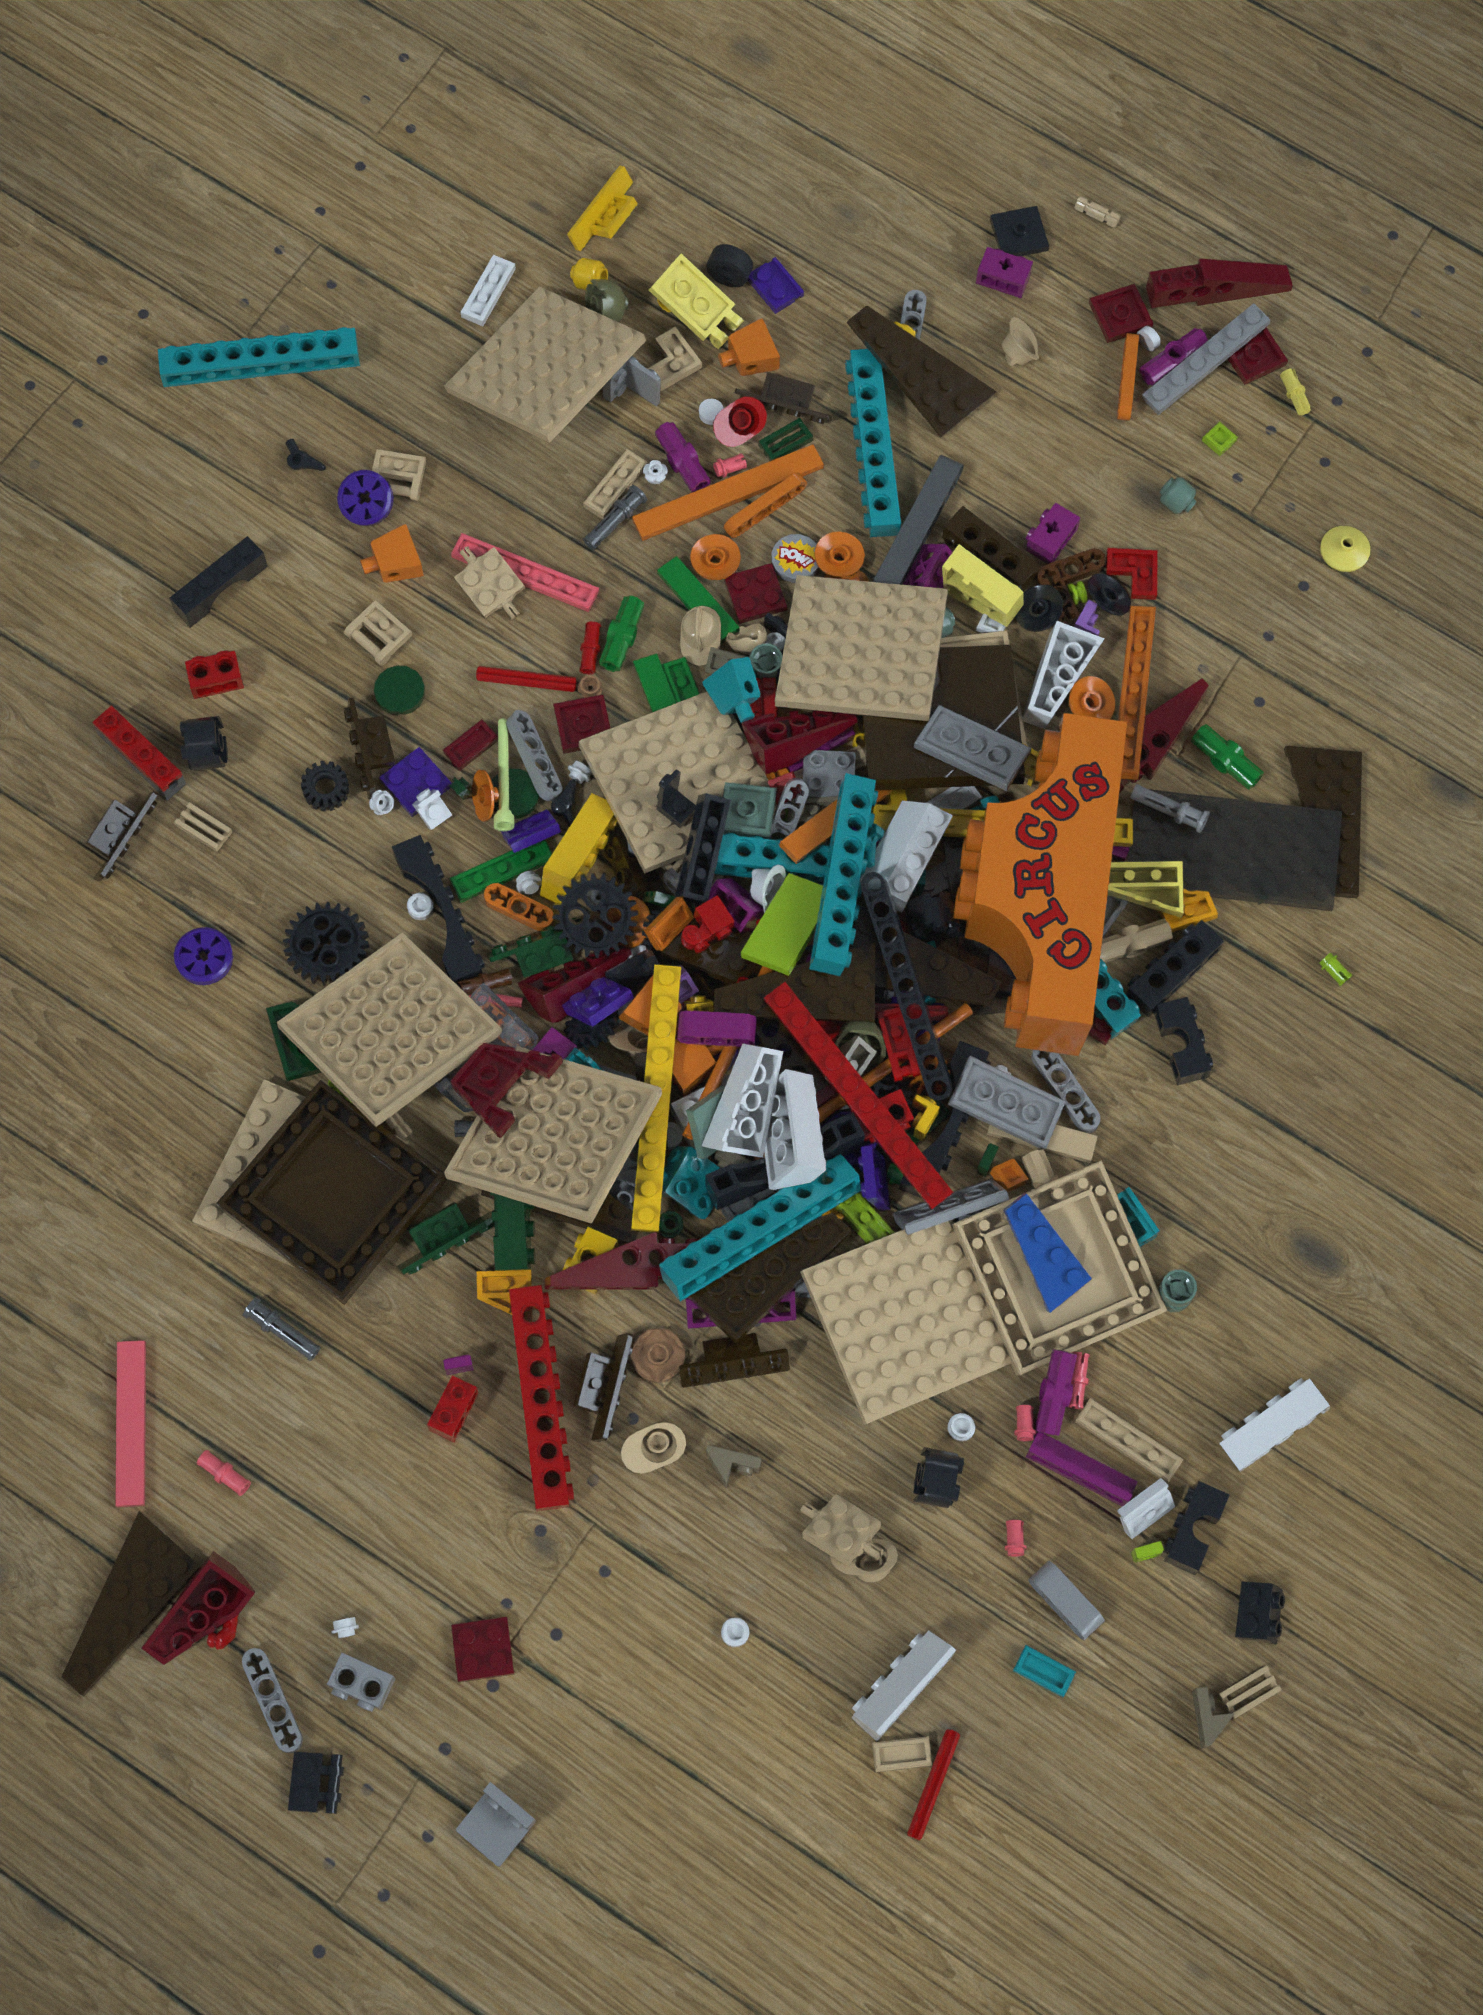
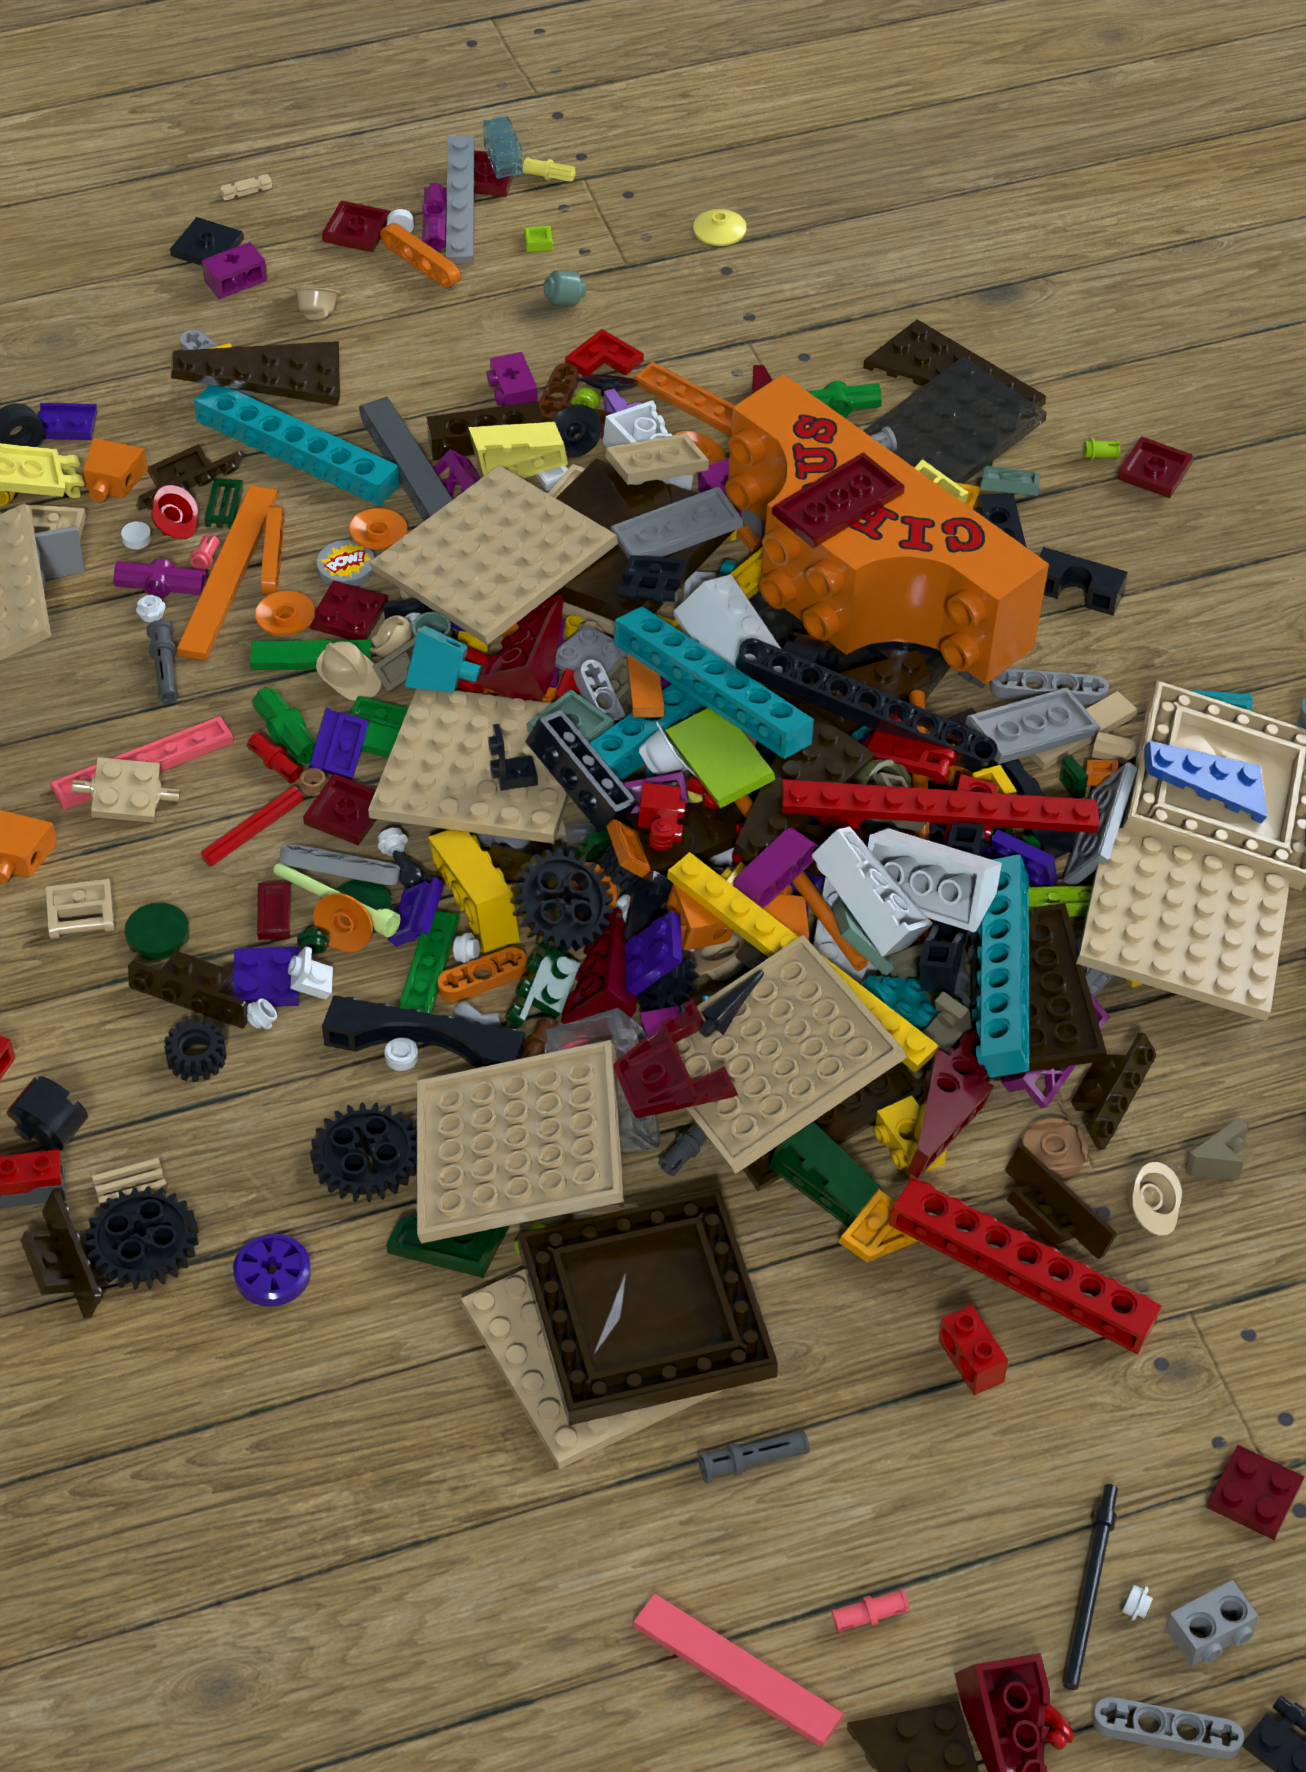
camera: 50 degrees left, 20 degrees down
dark green bracket [397,1202,494,1275] -> none
magenta tile [443,1354,474,1375] -> none
tan tile [583,449,647,519] -> none
dark red brick [1146,258,1293,308] -> none
none -> black gear [85,1186,199,1290]
none -> dark purple plate [308,707,369,780]
none -> light grey arm [453,1002,500,1027]
none -> clear light blue brick [483,116,522,178]
none -> tan plate [605,434,709,485]
none -> black plate [617,555,690,604]
none -> black piece [699,970,764,1038]
none -> dark red tile [772,452,905,549]
none -> dark tan slope [923,992,973,1052]
none -> sand green tile [980,466,1040,496]
none -> black bar [1063,1484,1118,1690]
none -> dark red plate [1117,436,1194,498]

